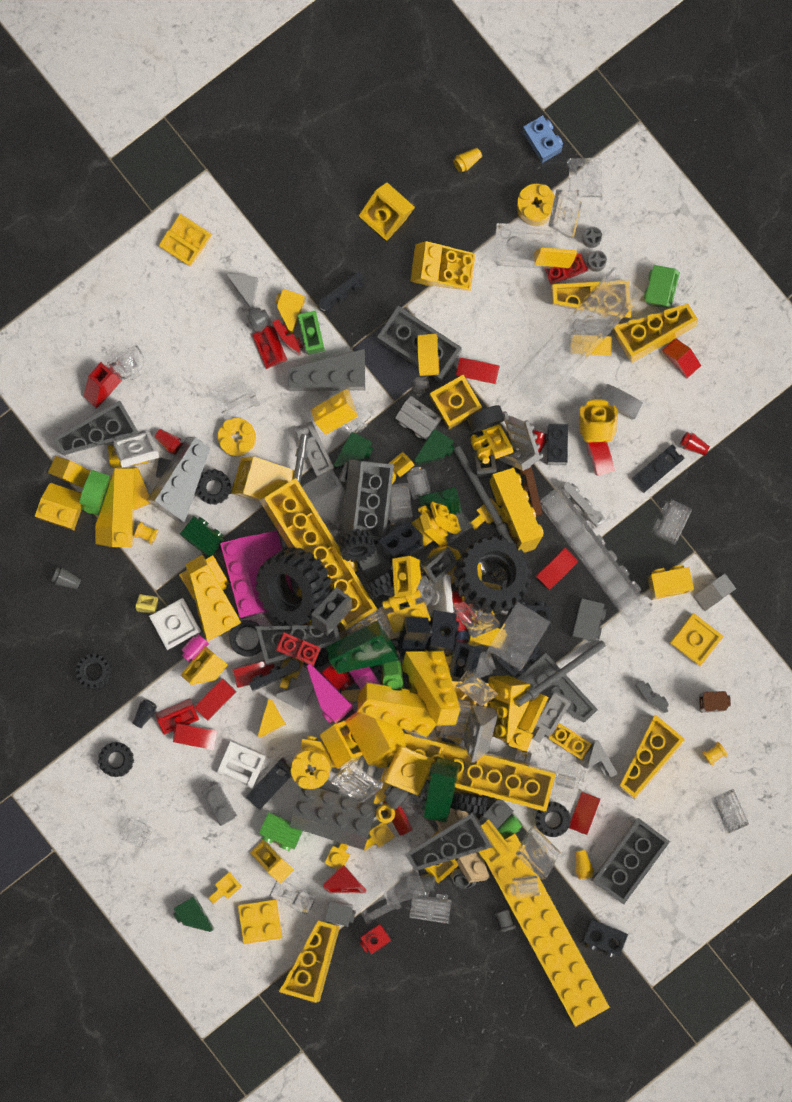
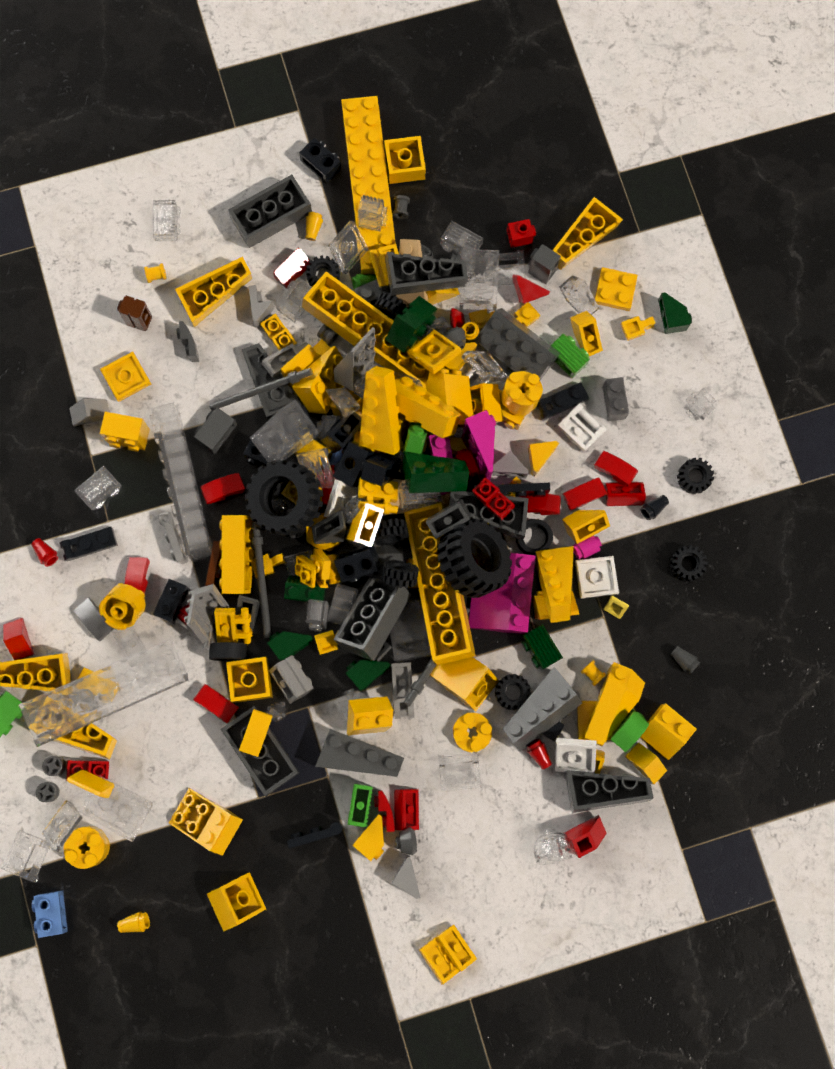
camera: 165 degrees left, 5 degrees down
none -> yellow brick [384,136,426,184]

